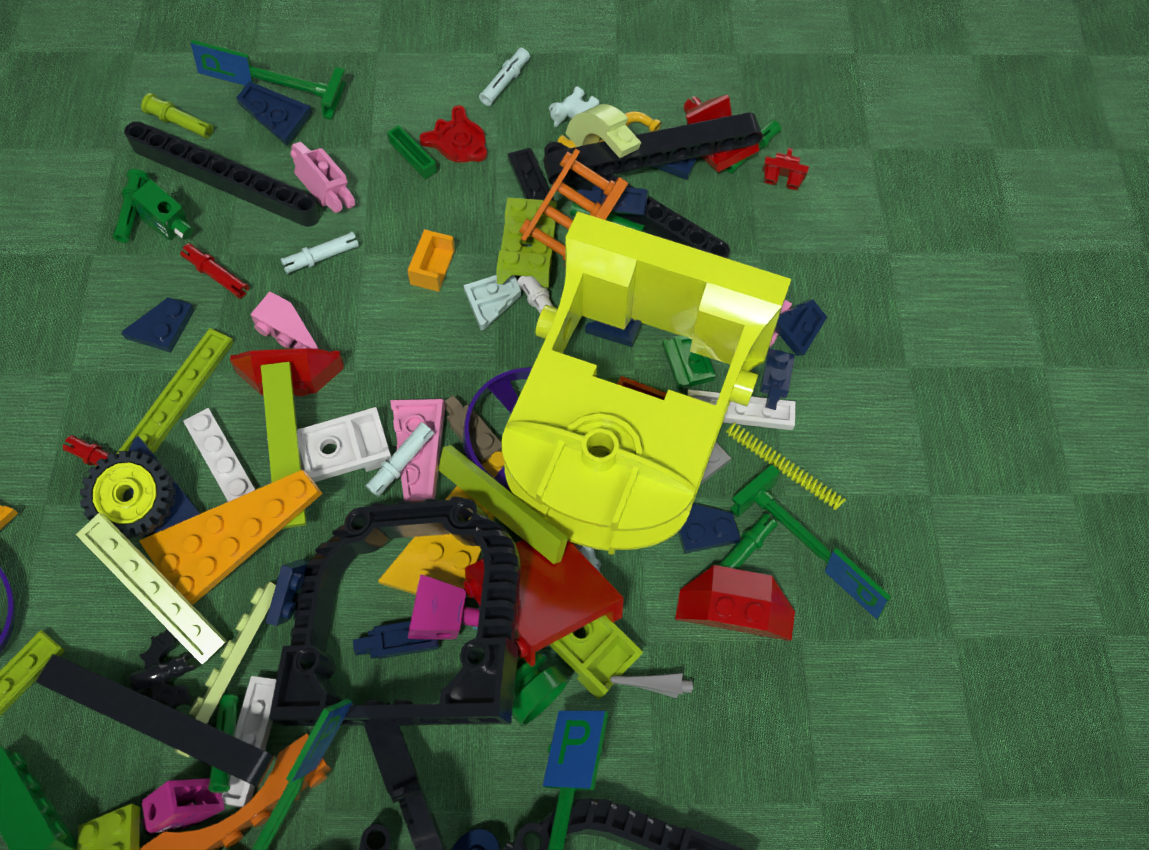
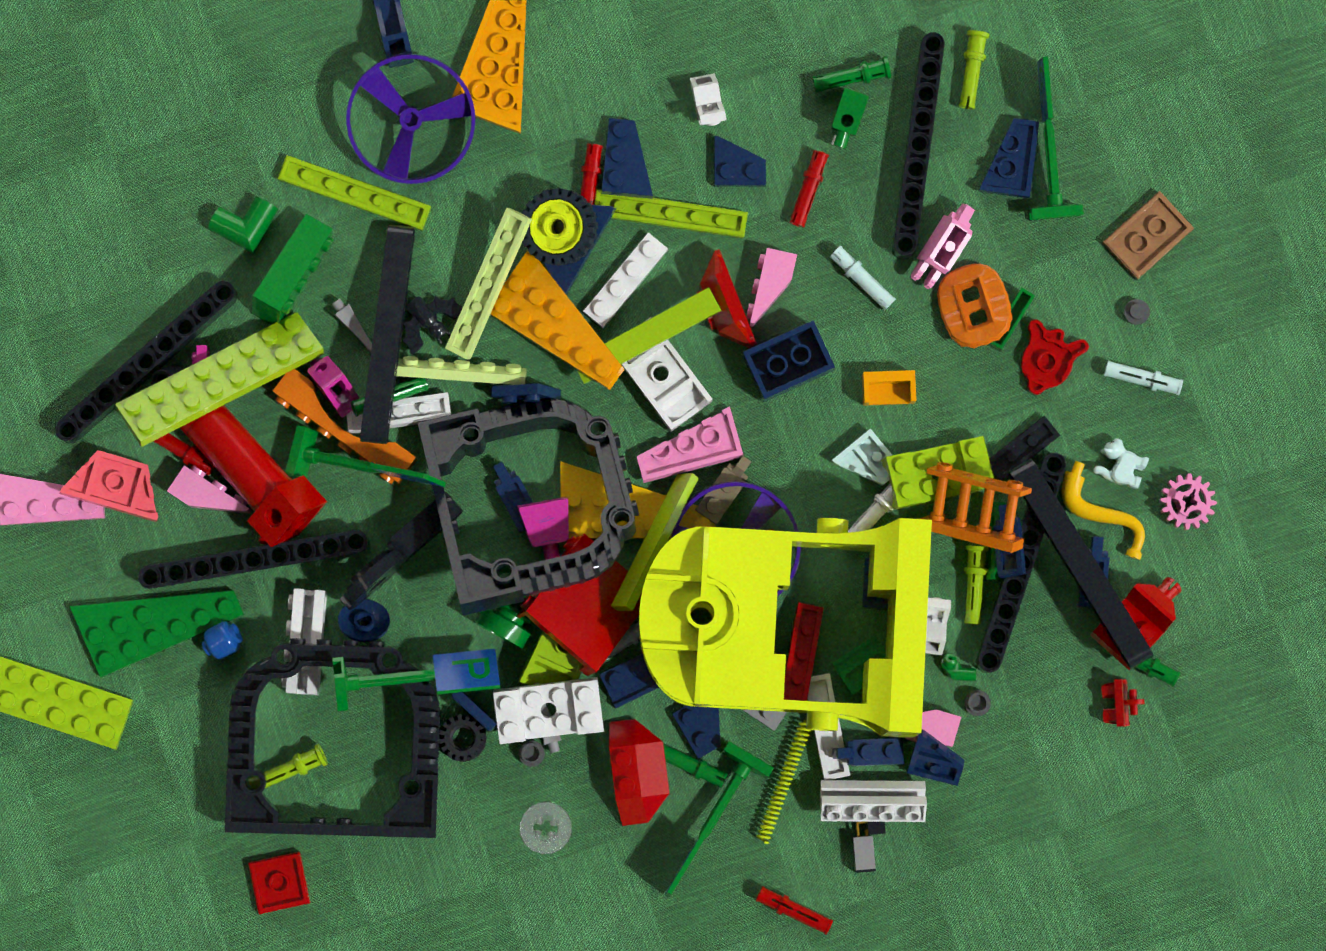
camera: 70 degrees right, 20 degrees up
light aqua pin [365,422,434,497] -> none
yellowish green arch [566,104,641,158] -> none
none -> light grey piece [332,299,372,353]
none -> black tyre [439,714,487,762]
none -> dark blue tile [452,692,497,732]
none -> white piece [493,677,604,744]
none -> dark grey plate [519,741,545,767]
none -> clear piece [520,802,572,854]
none -> dark blue plate [599,653,659,708]
none -> dark blue wing [602,118,653,199]
none -> white brick [690,73,726,126]
none -> dark blue brick [742,320,835,403]
none -> red pin [755,886,833,935]
none -> white brick [820,780,927,822]
none -> light grey piece [852,822,886,873]
none -> orange piece [937,264,1013,349]
none -> medium nougat tile [1102,191,1194,280]
none -> dark grey plate [1124,299,1150,325]
none -> bright pink gear [1159,474,1217,530]

